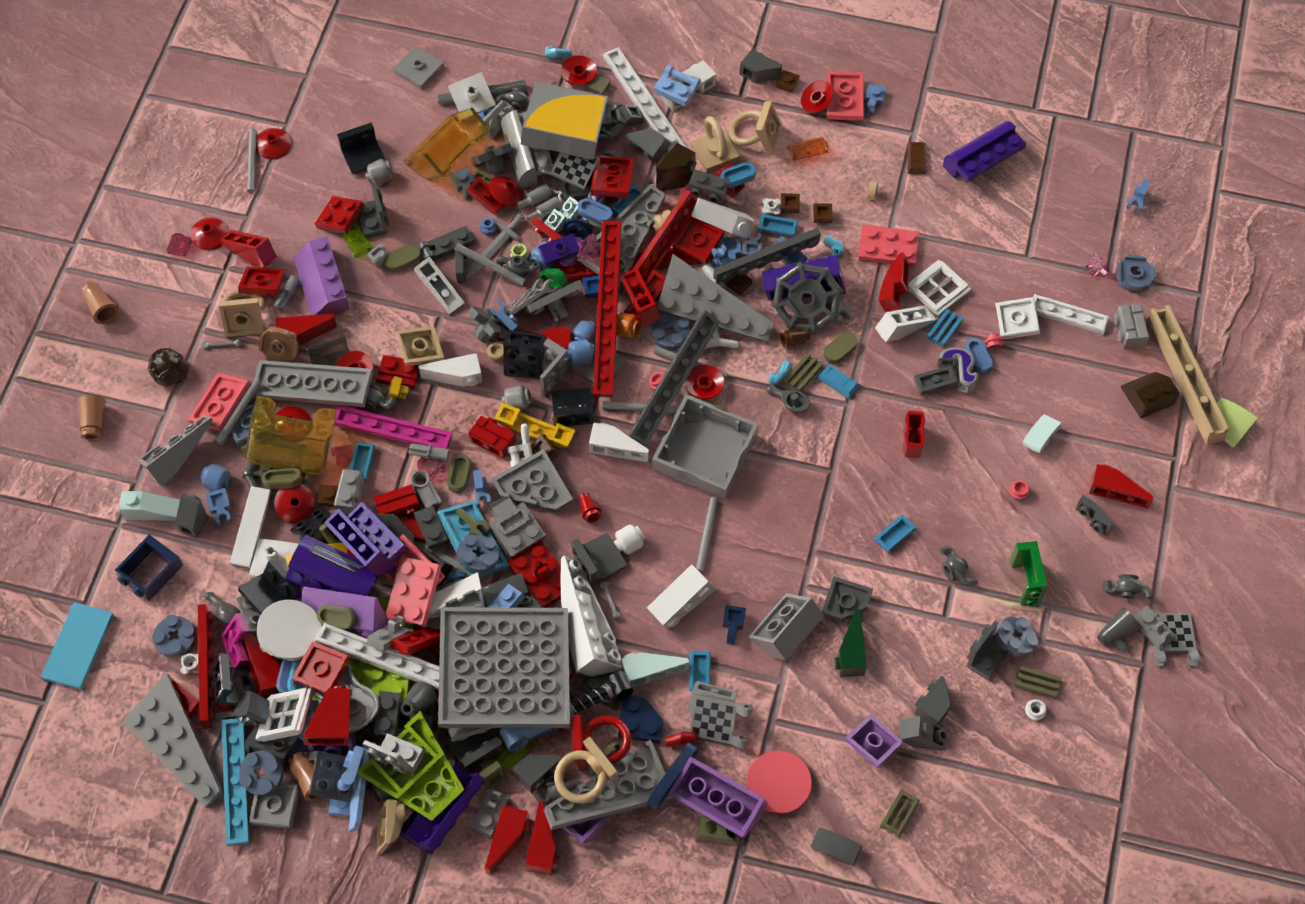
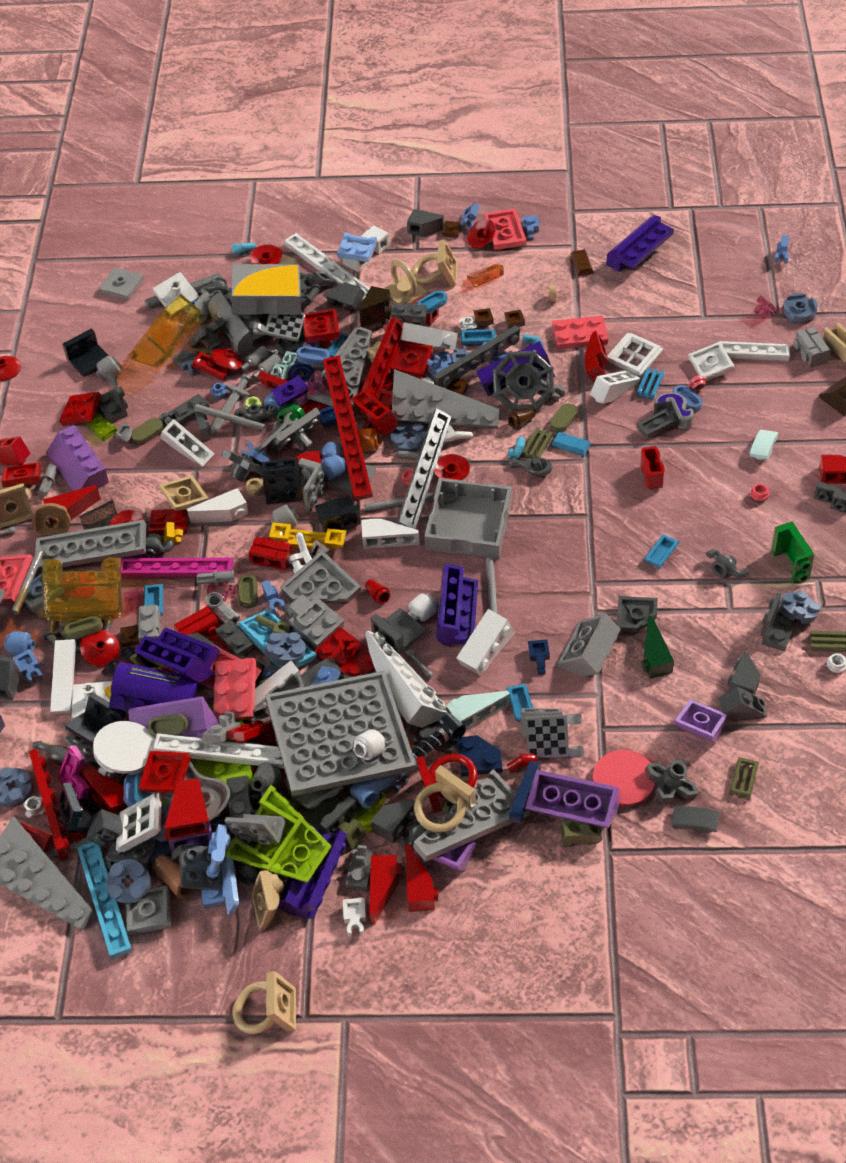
camera: 10 degrees left, 10 degrees down
none -> white plate [343,898,366,937]
none -> white head [354,729,385,760]
none -> dark purple brick [436,563,478,647]
none -> medium blue plate [460,202,480,232]
none -> dark grey plant [644,759,699,803]

